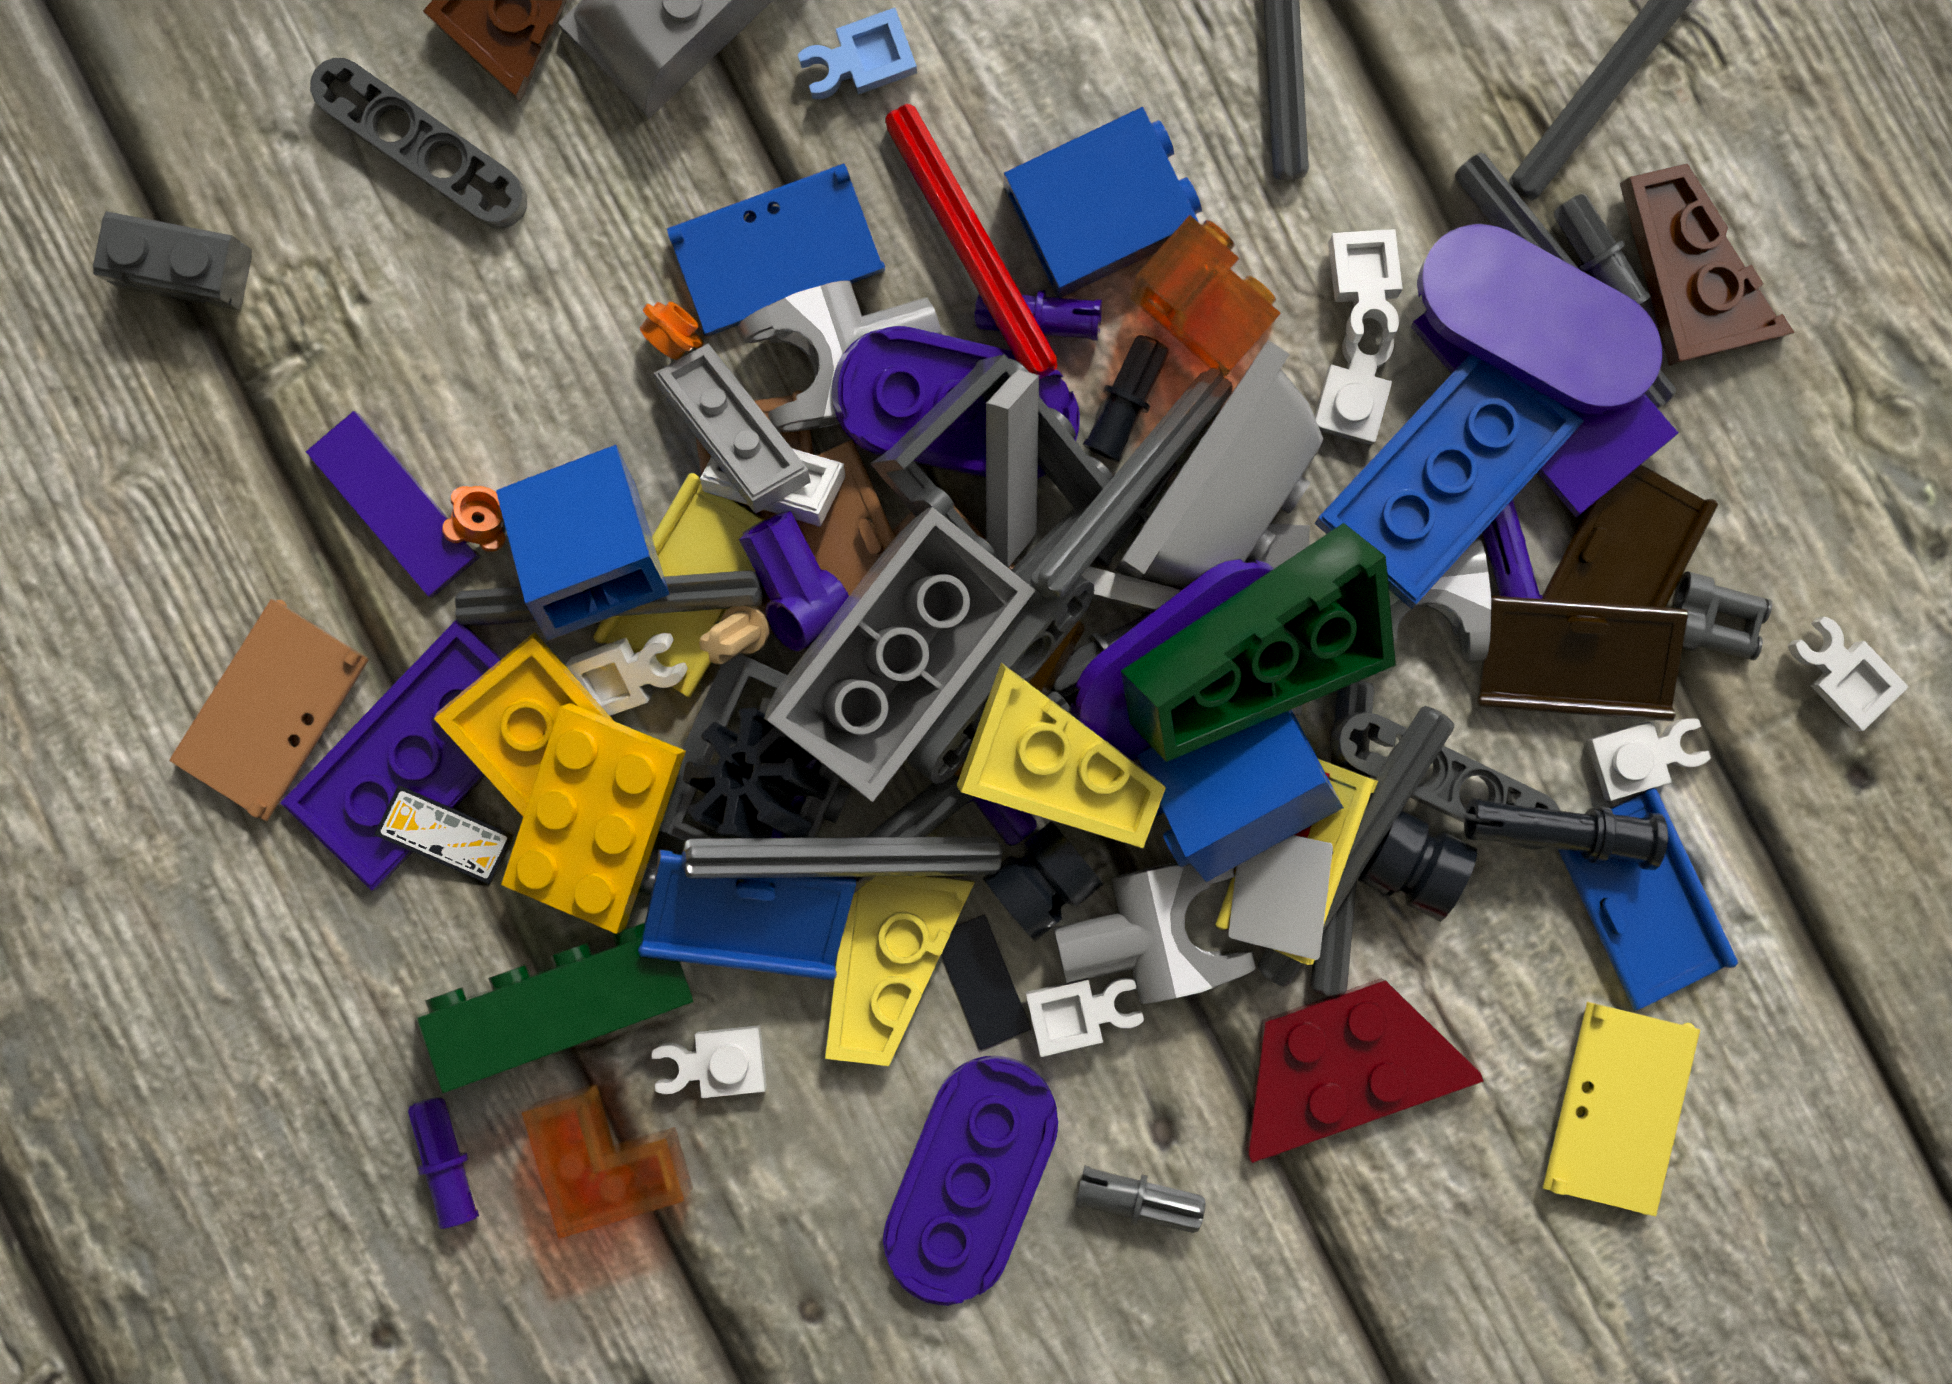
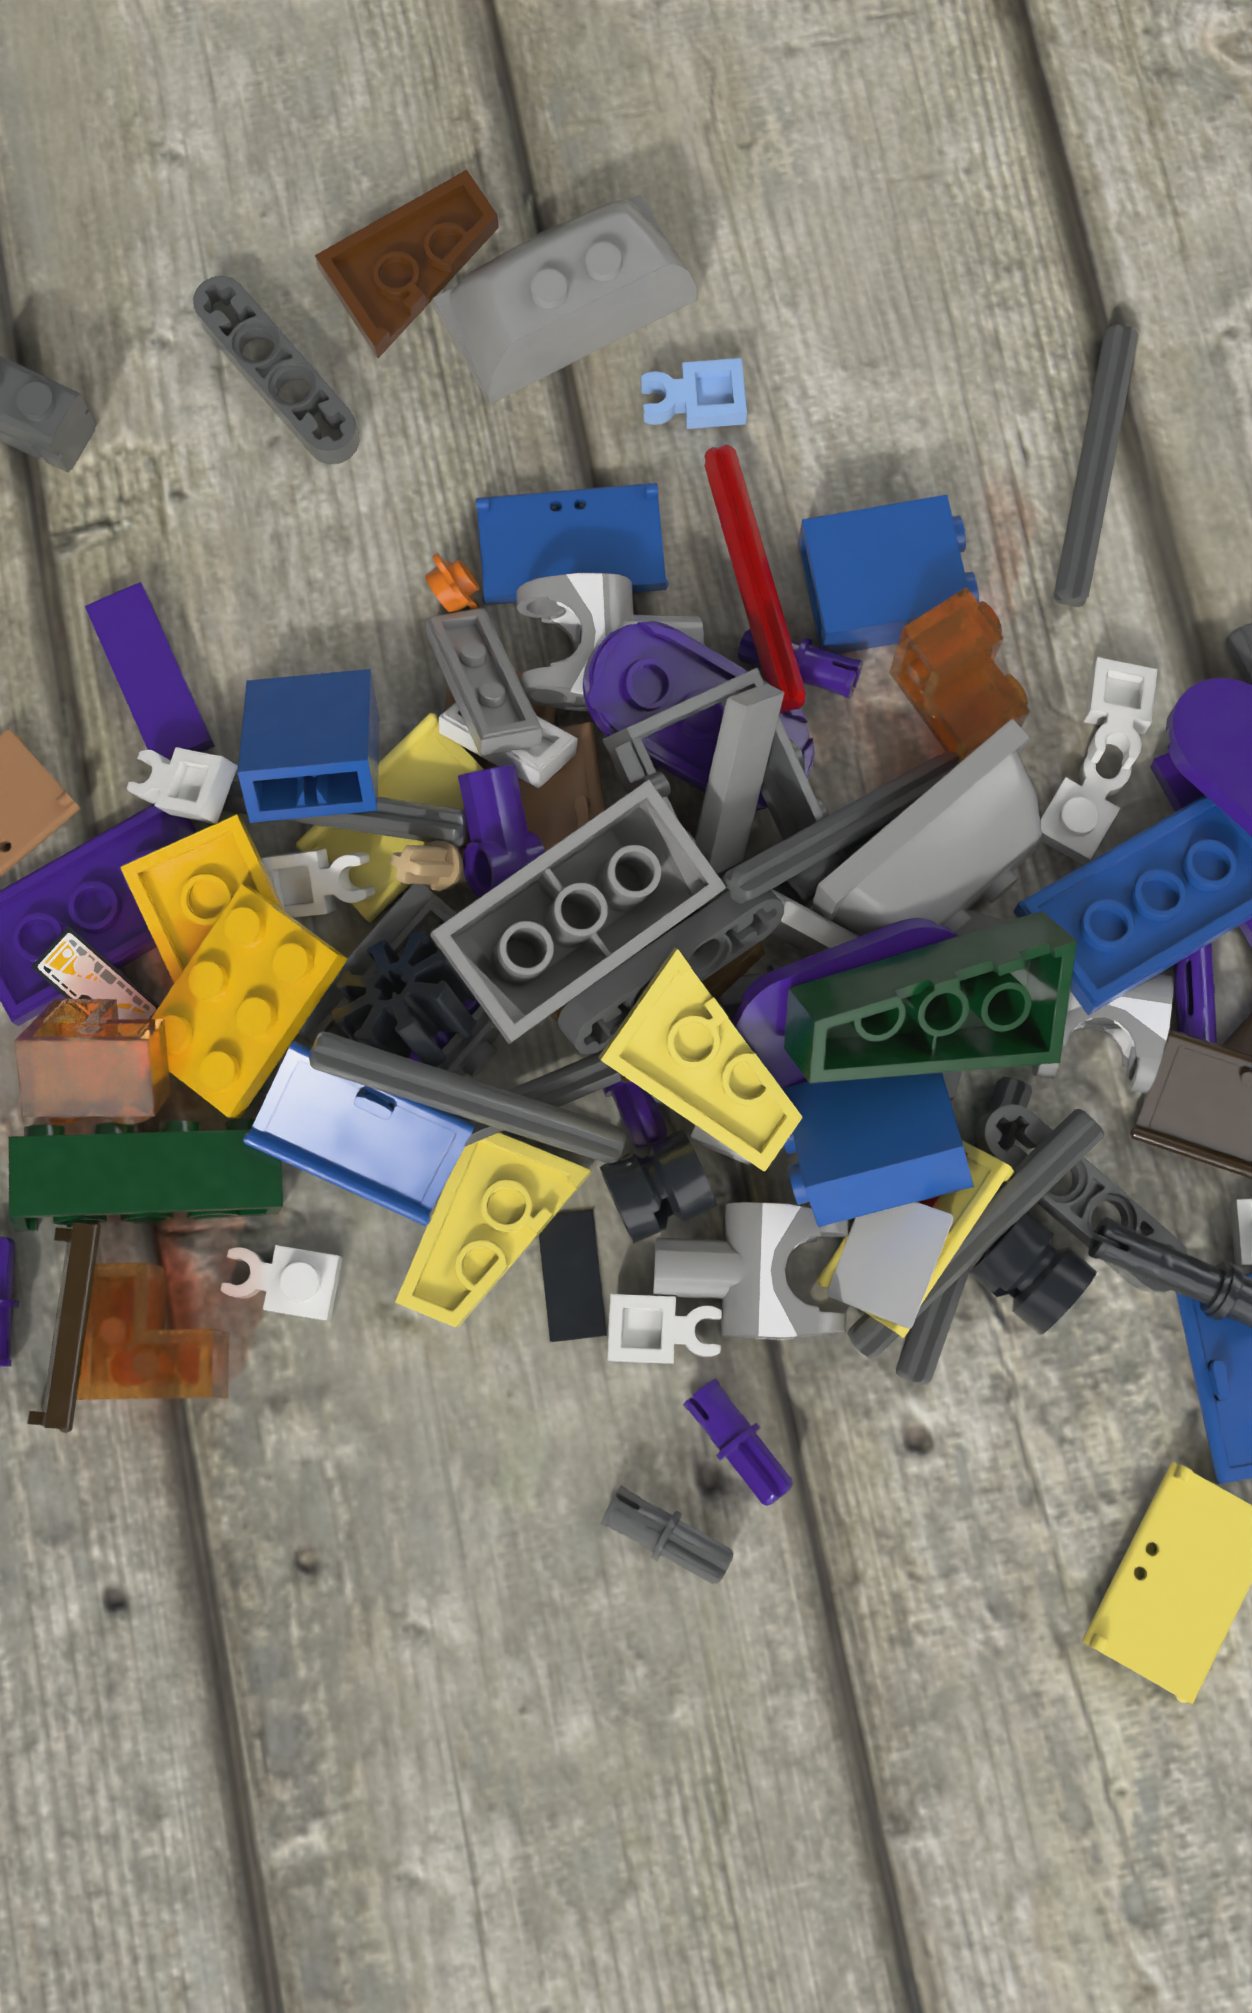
camera: 20 degrees right, 10 degrees down
orange plate [442,486,506,552] -> none
dark purple tile [883,1056,1058,1306] -> none
black axle [1083,335,1169,462] -> none
dark red wing [1246,978,1484,1163] -> none
none -> clear orange brick [14,999,171,1124]
none -> dark brown door [27,1222,101,1433]
none -> white plate [126,747,238,824]
none -> dark purple axle [683,1378,793,1506]

